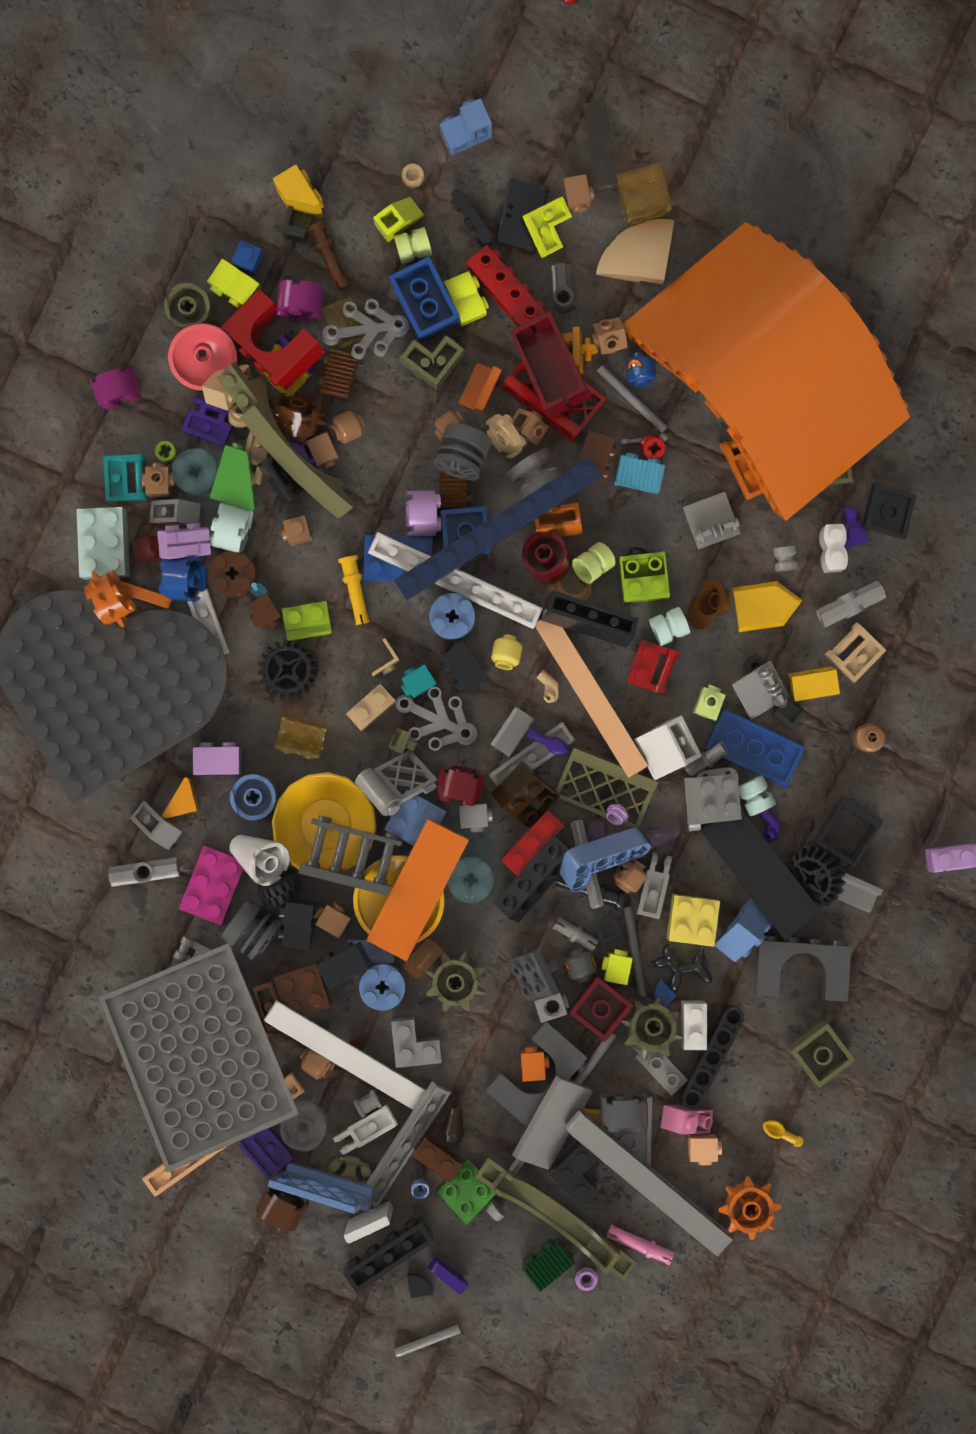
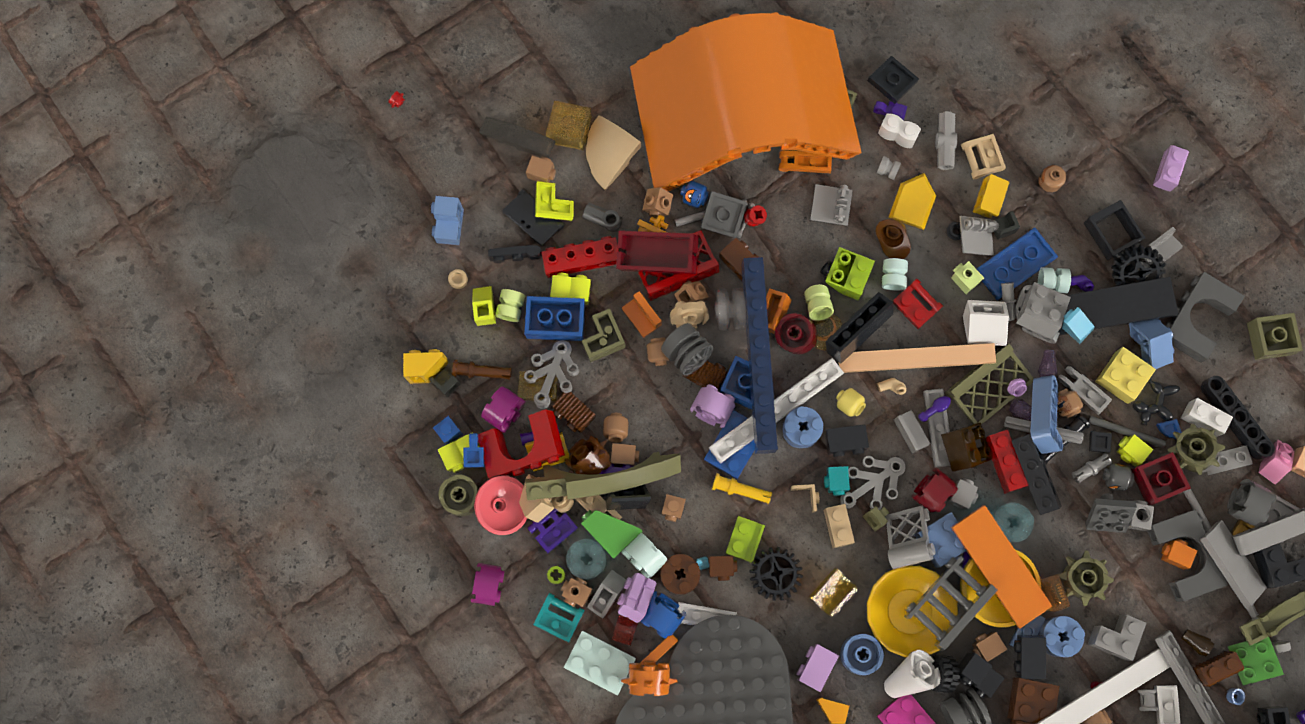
camera: 55 degrees left, 10 degrees down
medium azure brick [614,453,665,494] -> none
none -> blue plate [463,433,484,468]
none -> dark grey plate [700,191,747,238]
none -> medium azure slope [1062,307,1094,344]

